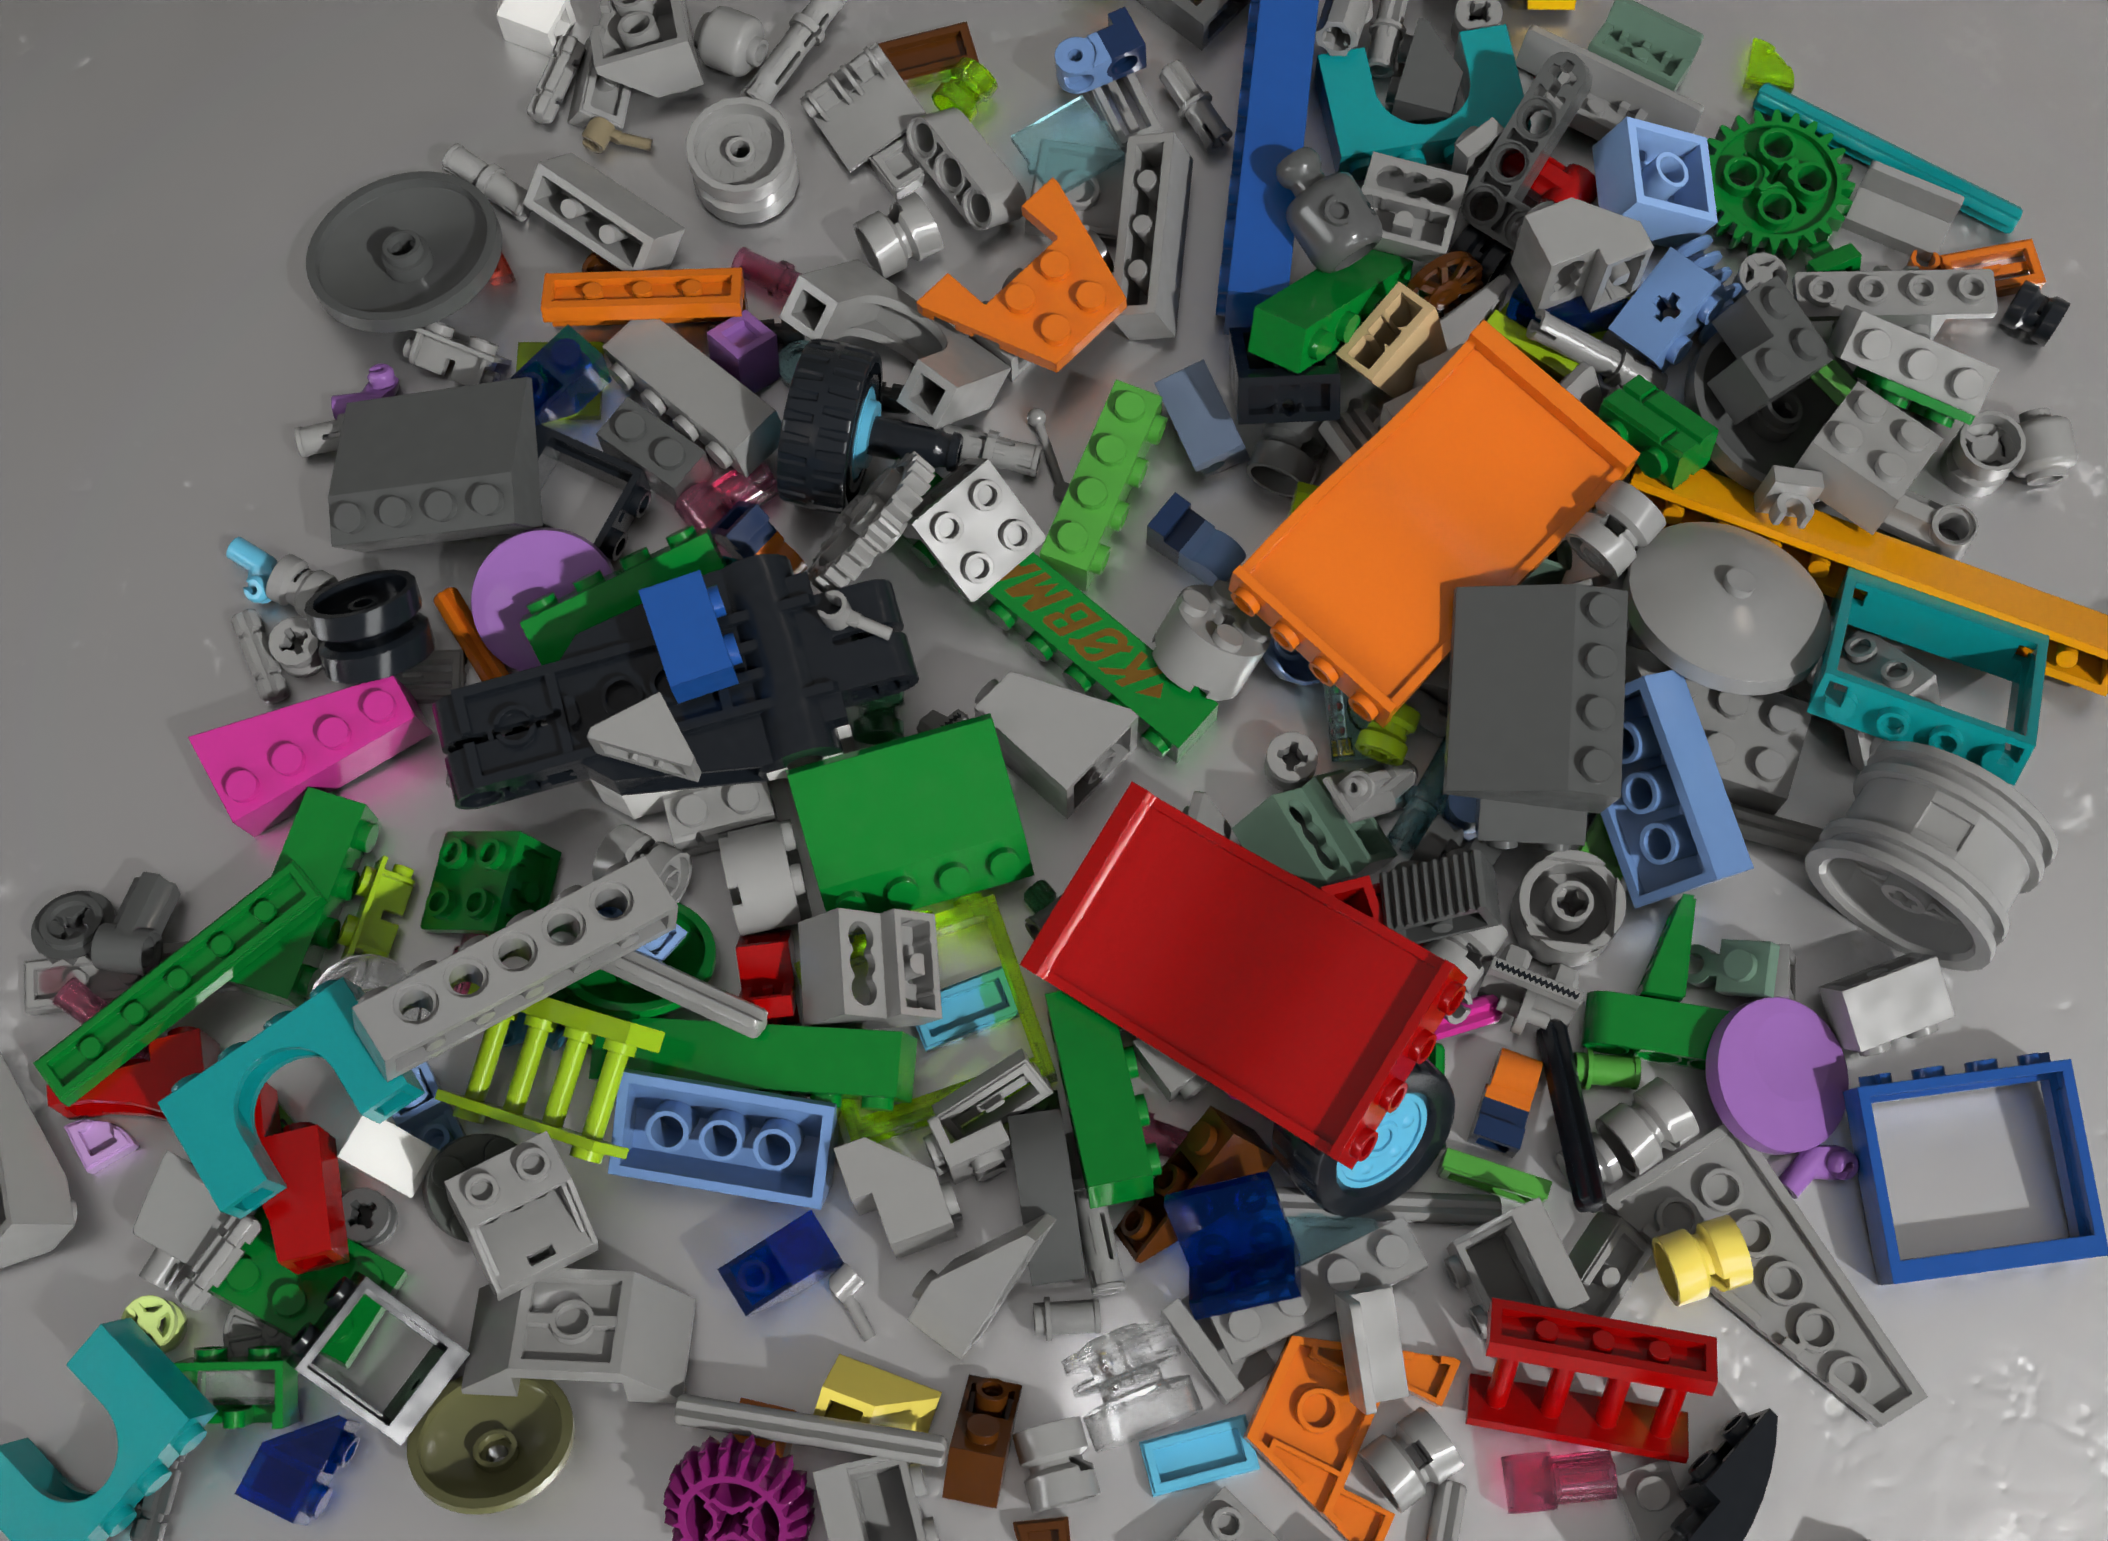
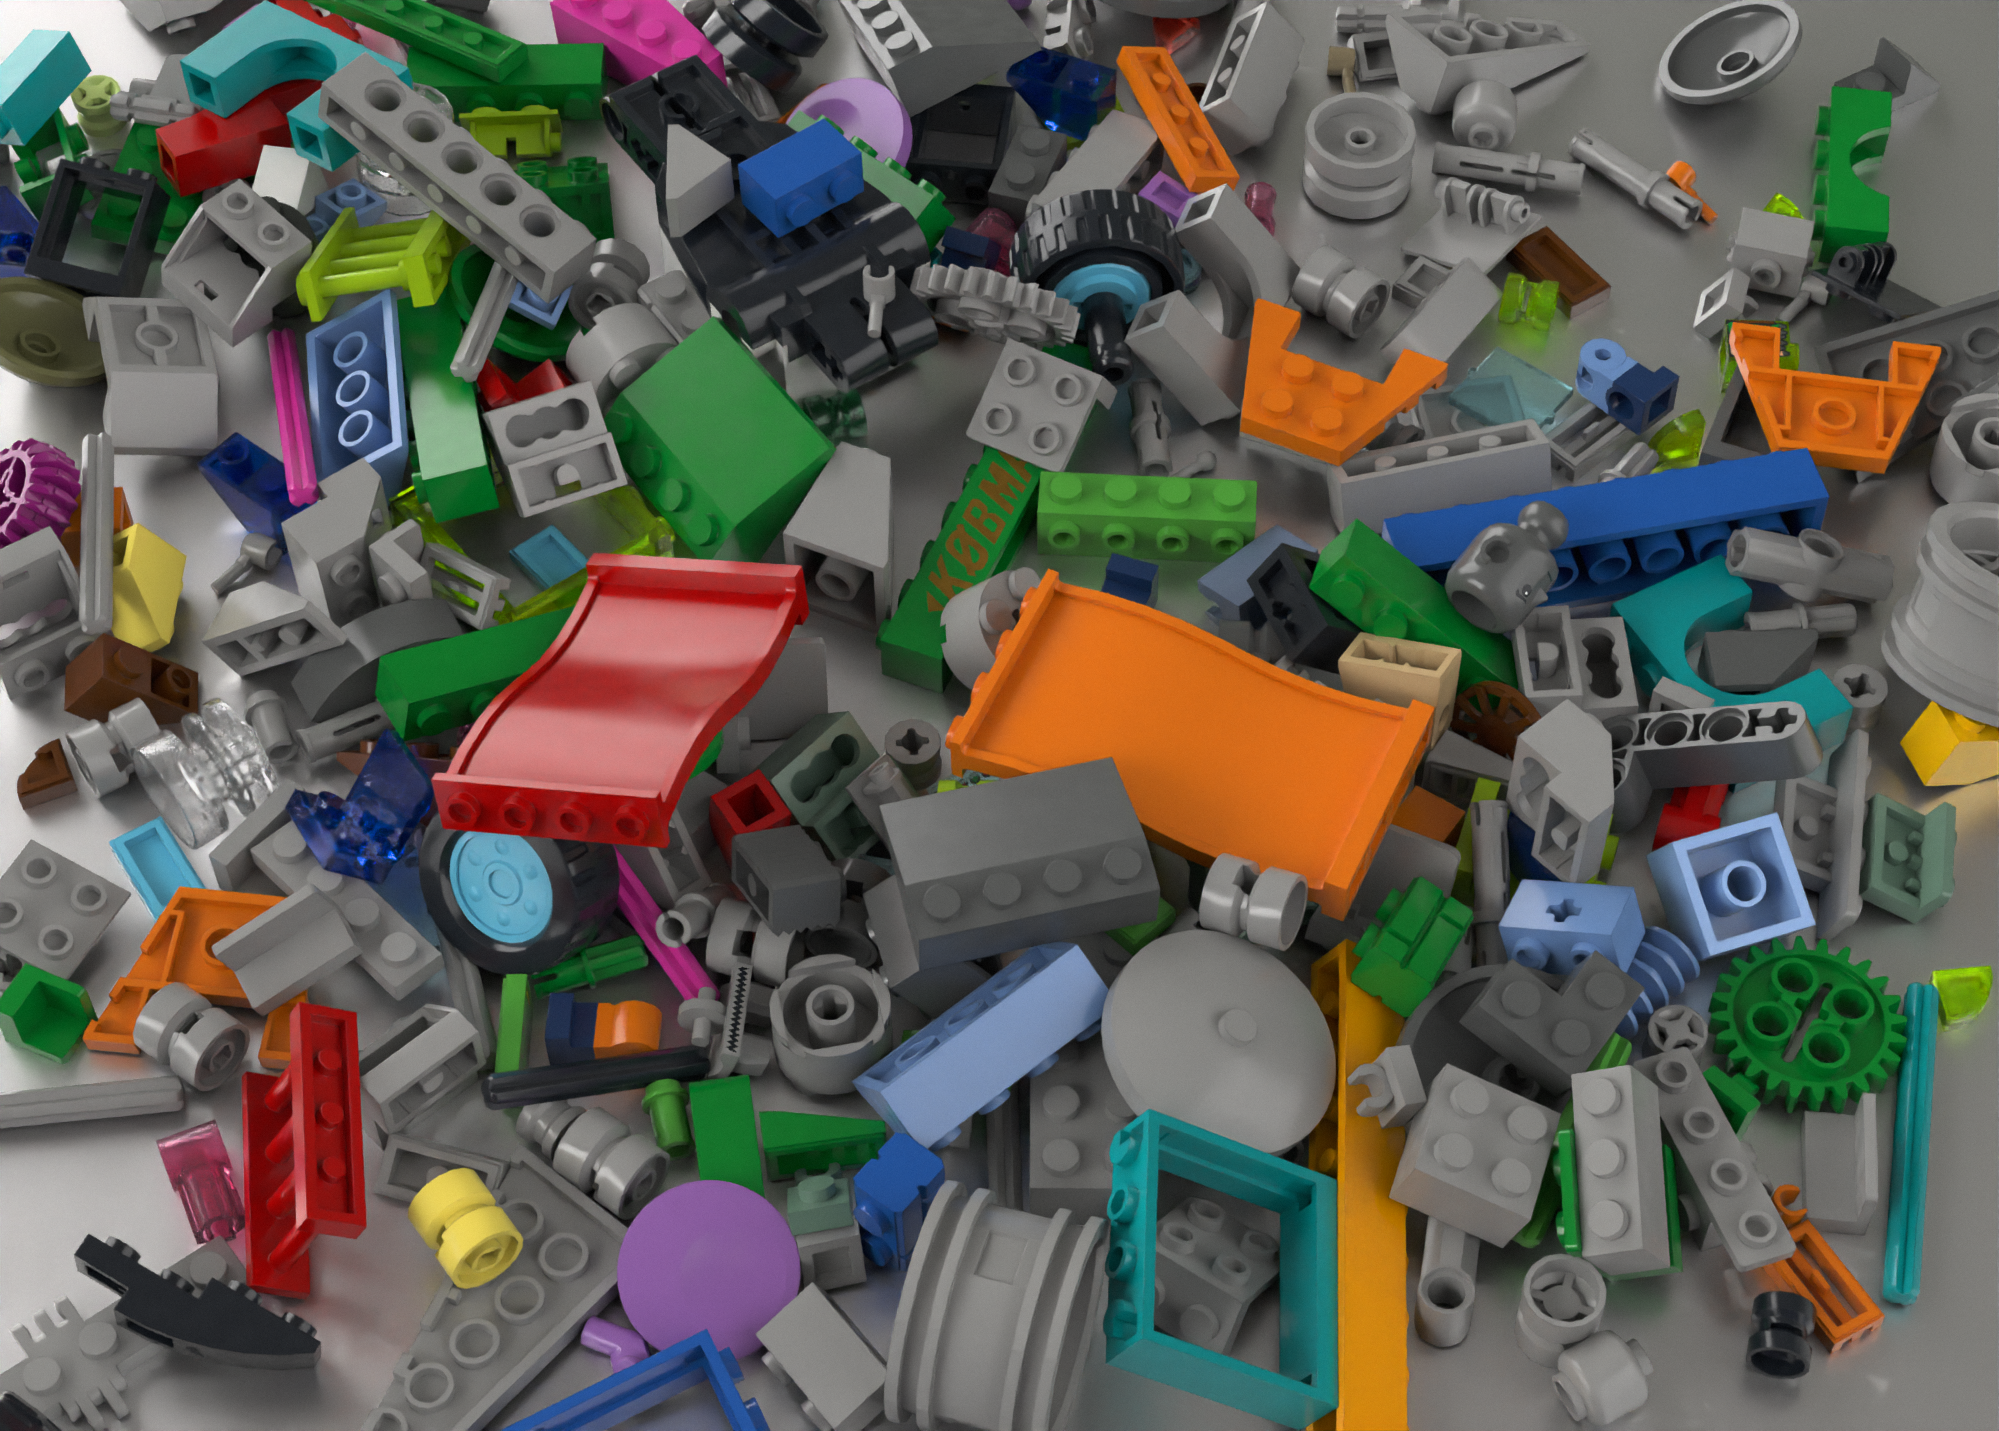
camera: 70 degrees right, 20 degrees down
none -> dark pink axle [267,328,319,507]
none -> blue brick [853,1132,945,1272]
none -> clear neon green tile [1647,409,1706,469]

